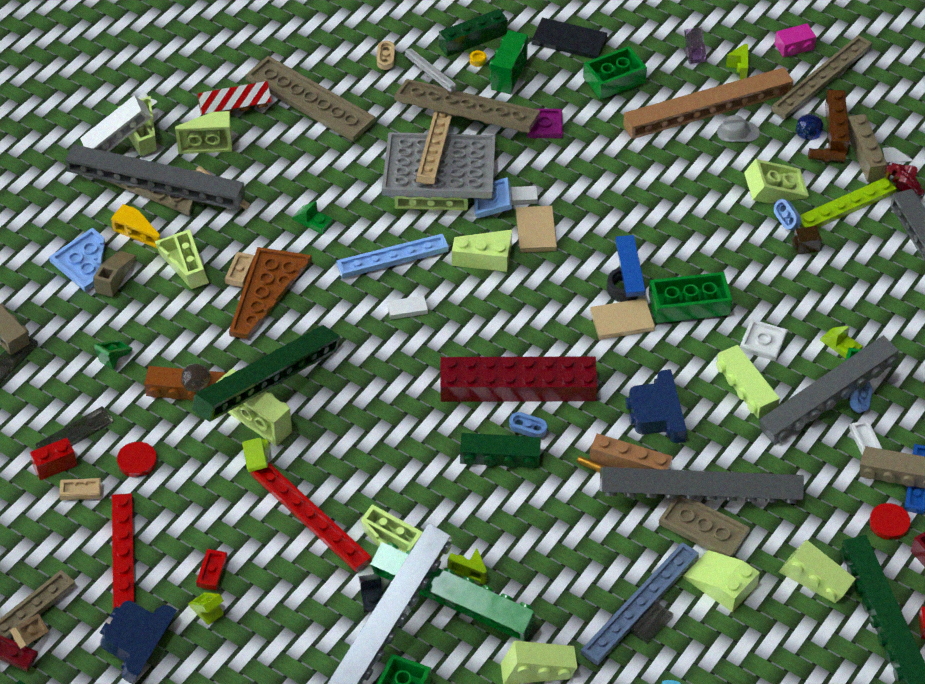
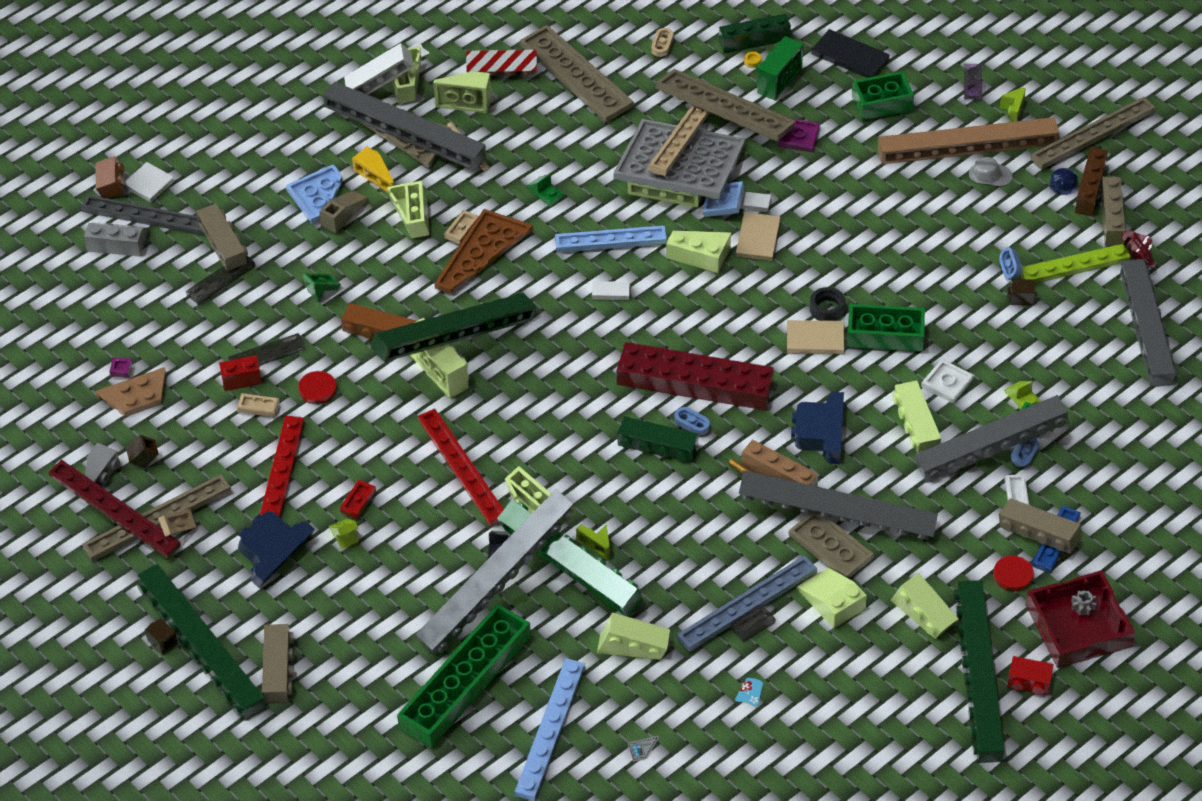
camera: 15 degrees right, 0 degrees up
clear smoke hair [181,363,211,392] -> none
lime slope [242,438,270,472] -> none
light grey axle [405,48,457,93] -> none
blue tile [615,235,645,297] -> none
yellowish green slope [744,159,809,203] -> none
dark pink brick [775,23,816,58] -> none
reddish brown pin [808,148,846,162] -> none
white sticker [882,147,913,162] -> none

